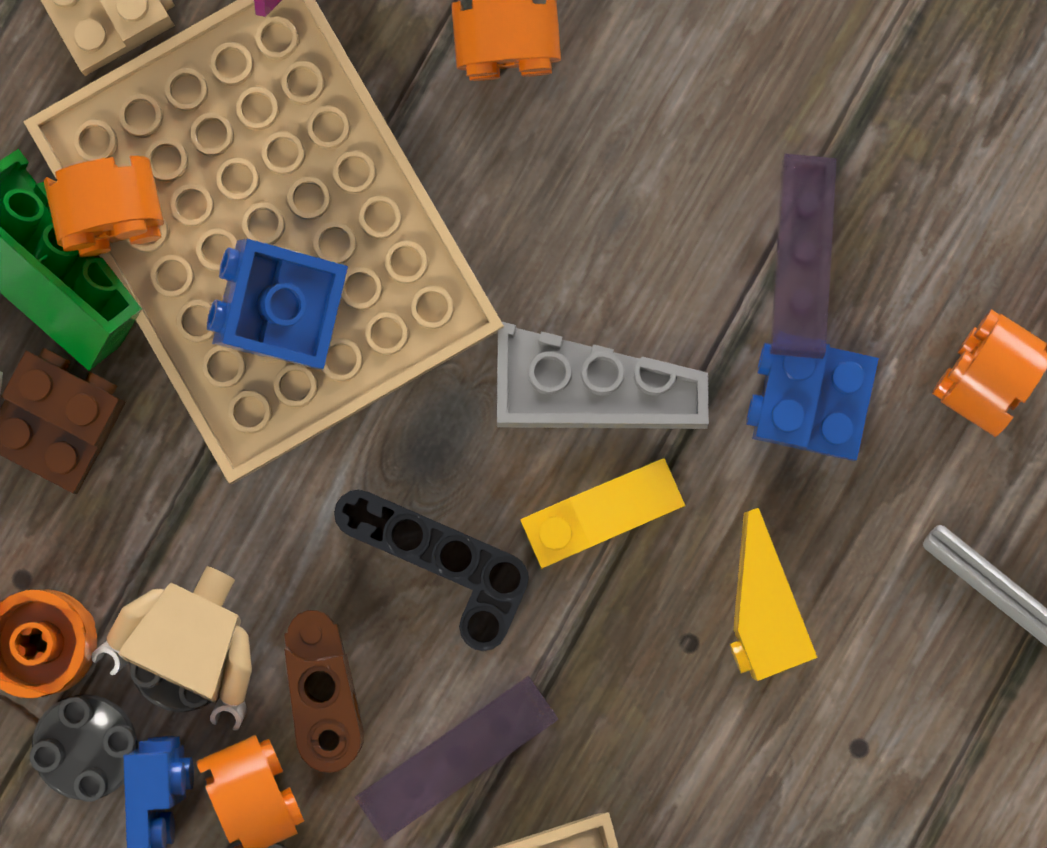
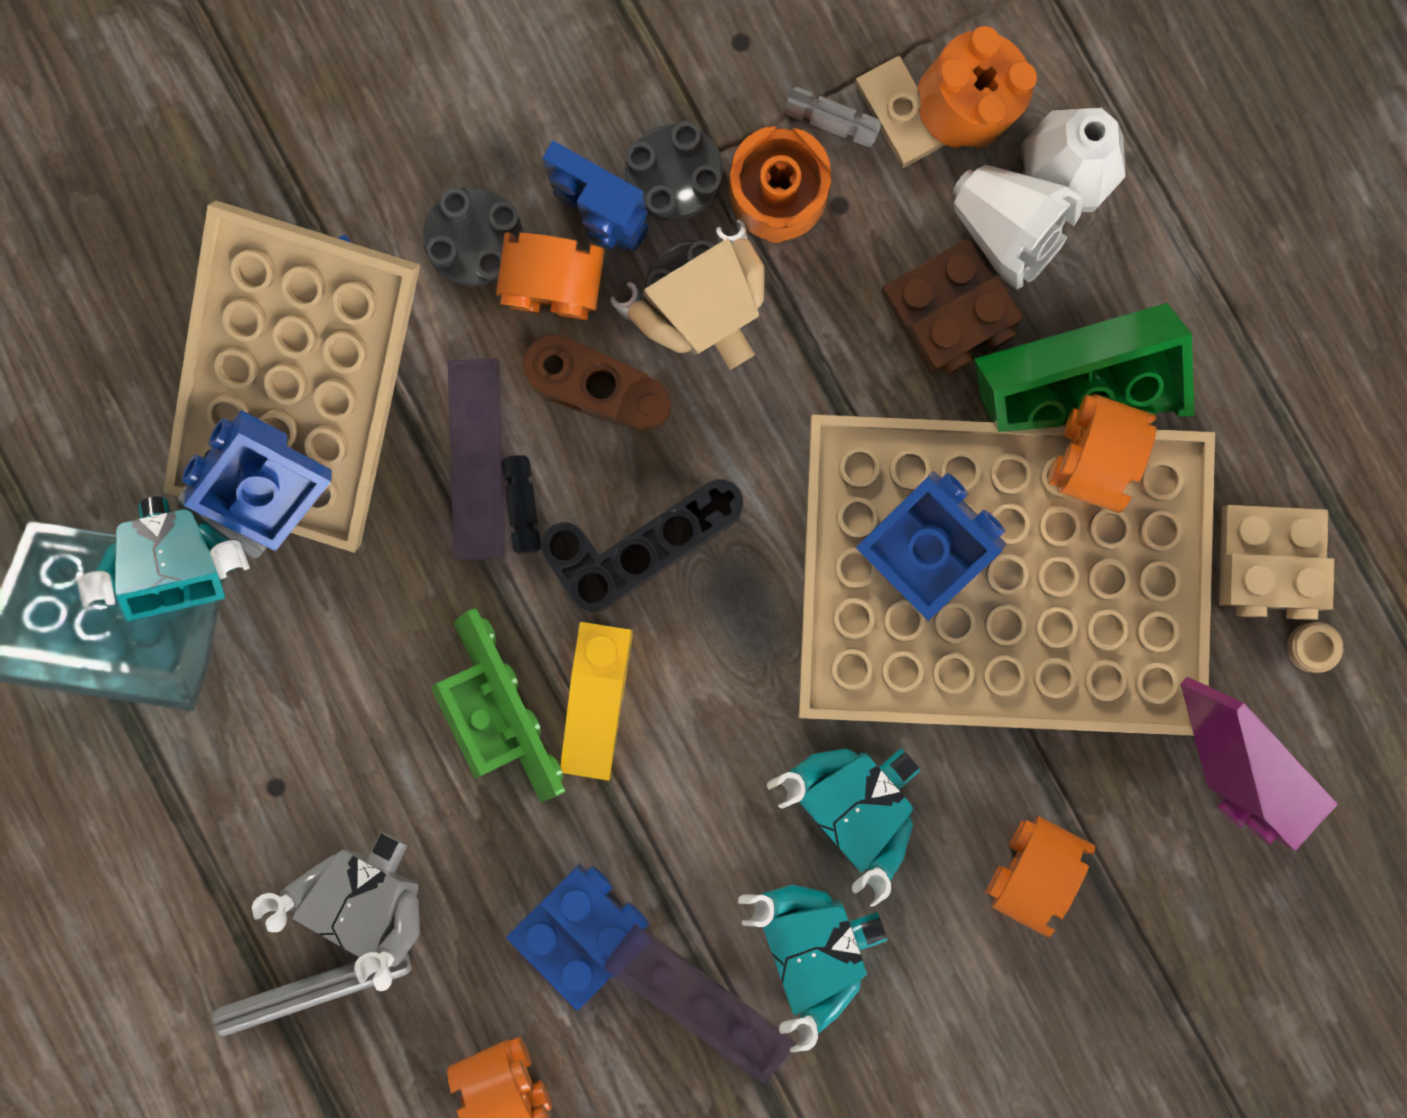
camera: 120 degrees right, 0 degrees up
light grey wing [497,322,709,429] -> none
yellow slope [730,508,818,681] -> none
none -> light grey torso [252,832,420,991]
none -> bright green bracket [431,608,565,803]
none -> black axle [502,455,541,554]
none -> teal torso [738,884,888,1052]
none -> teal torso [767,748,921,907]

